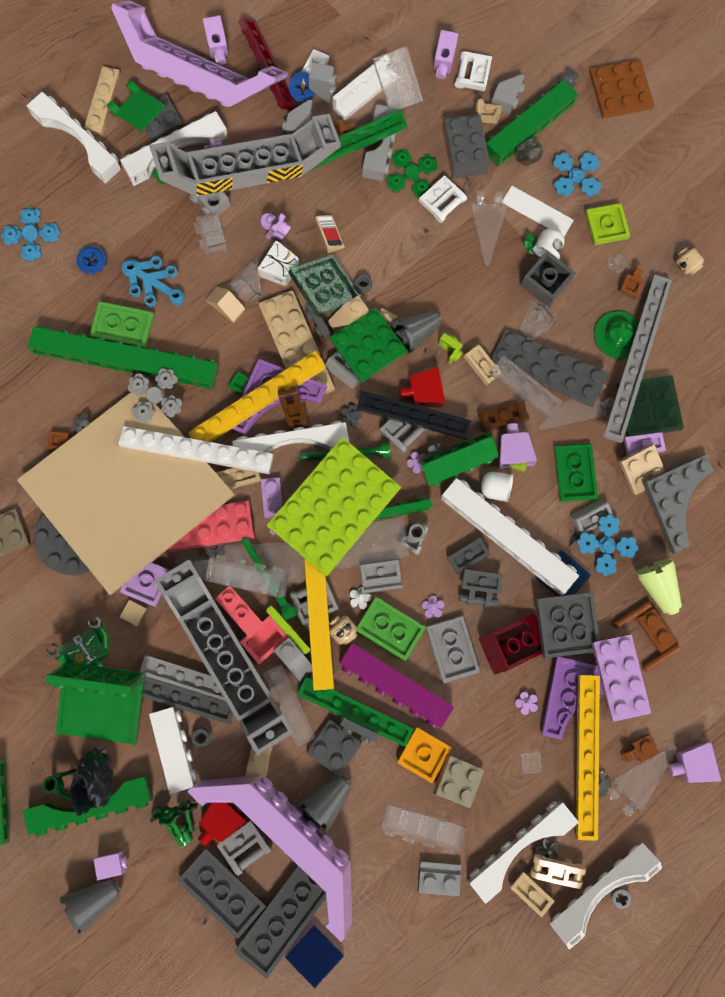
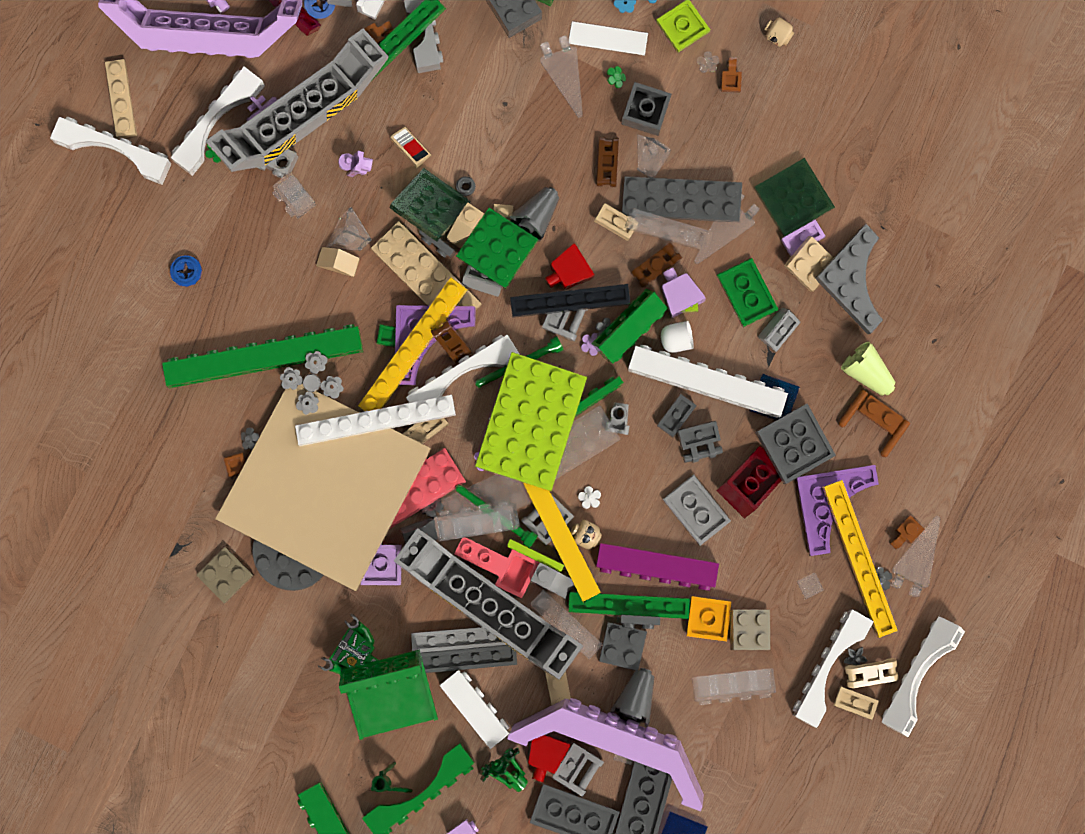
camera: 20 degrees left, 5 degrees up
dark azure plant [1,207,61,262] -> none
black head [70,747,113,816] -> none
bright green plate [90,301,154,349] -> none
green flag [106,81,165,132] -> none
tan tile [120,600,147,626] -> none
dark azure plant [122,256,185,307] -> none
dark grey plate [145,94,183,141] -> none
dark grey plate [191,727,212,748] -> none
white torso [258,241,305,286] -> none
lavender plate [261,478,283,518] -> none
light grey slope [283,100,313,135] -> none
dark grey plant [341,405,362,427] -> none
bright green plate [357,597,426,662] -> none
light grey plate [360,560,403,594] -> none
green plant [386,150,438,198] -> none
light grey plate [418,861,462,896] -> none
white plate [419,175,467,223] -> none
lavender plant [422,596,444,618] -> none
lime bracket [439,333,463,365] -> none
lavender plant [515,692,538,715] -> none
white helmet [533,228,565,259] -> none
dark azure plant [577,514,639,576] -> none
lavender plate [592,635,651,722] -> none
green hat [594,311,639,359] -> none
light grey plate [603,275,672,443] -> none
light grey bush [611,888,631,909] -> none
lavender torso [668,742,721,783] -> none
none -> reddish brown plate [597,137,619,187]

